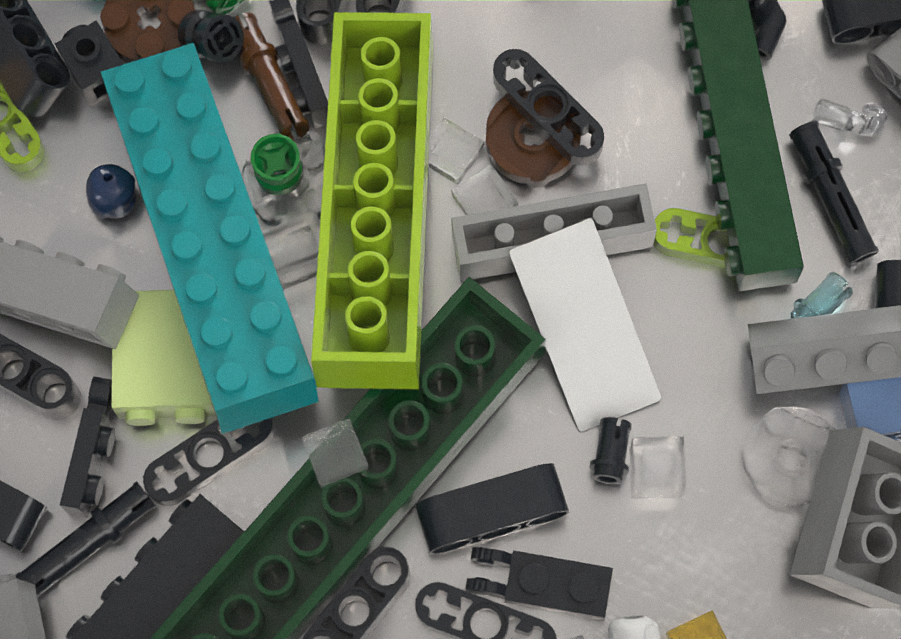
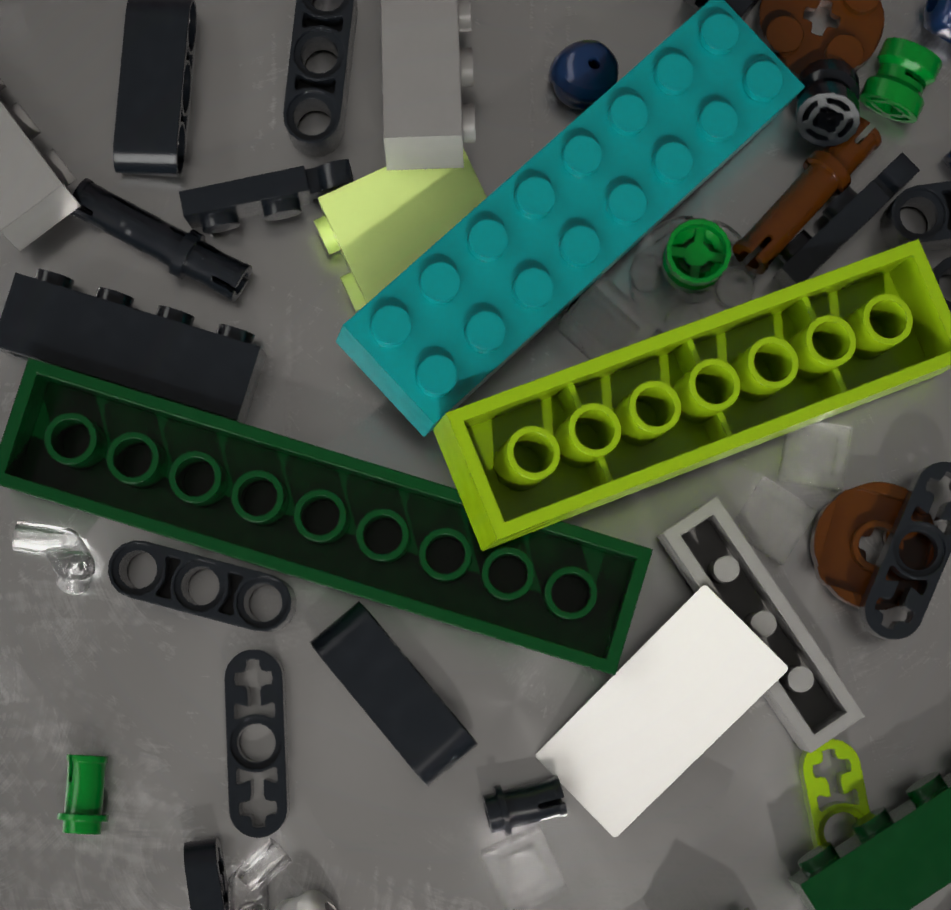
camera: 65 degrees right, 10 degrees up
black beam [143,418,275,506] -> none
clear tile [302,418,369,487] -> none
black hinge [465,547,613,620] -> none

